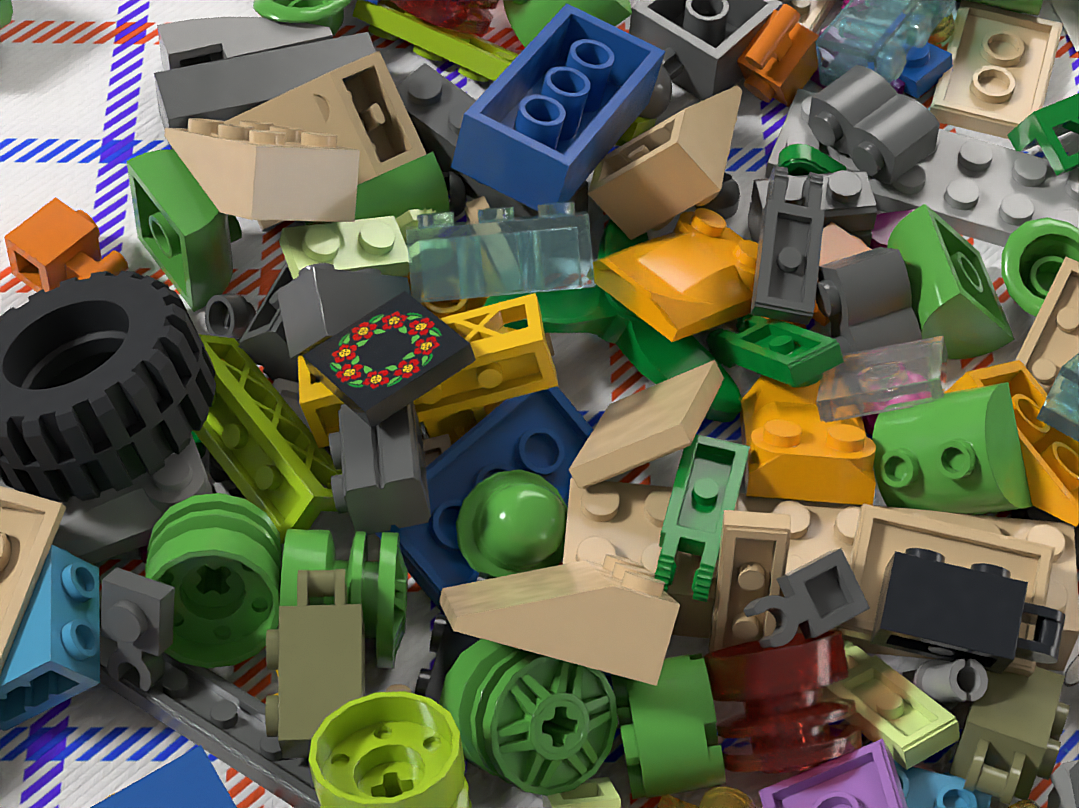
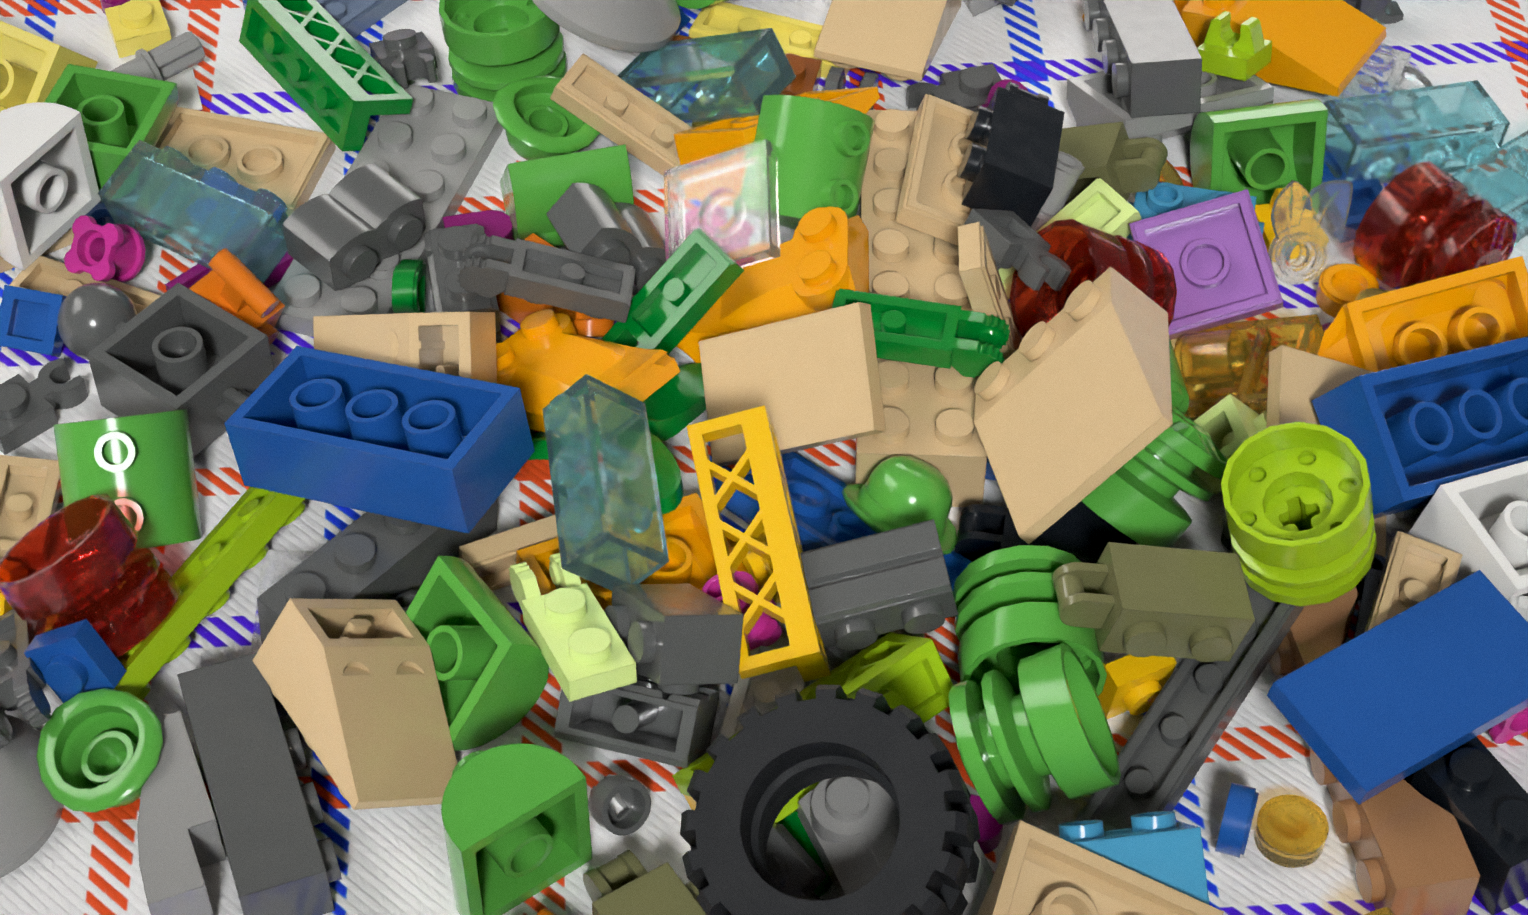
camera: 90 degrees left, 5 degrees down
dark grey plate [101,567,175,691] -> none
tan slope [164,118,360,222] -> none
black tile [302,291,476,428] -> none
none -> blue tile [1215,782,1259,858]

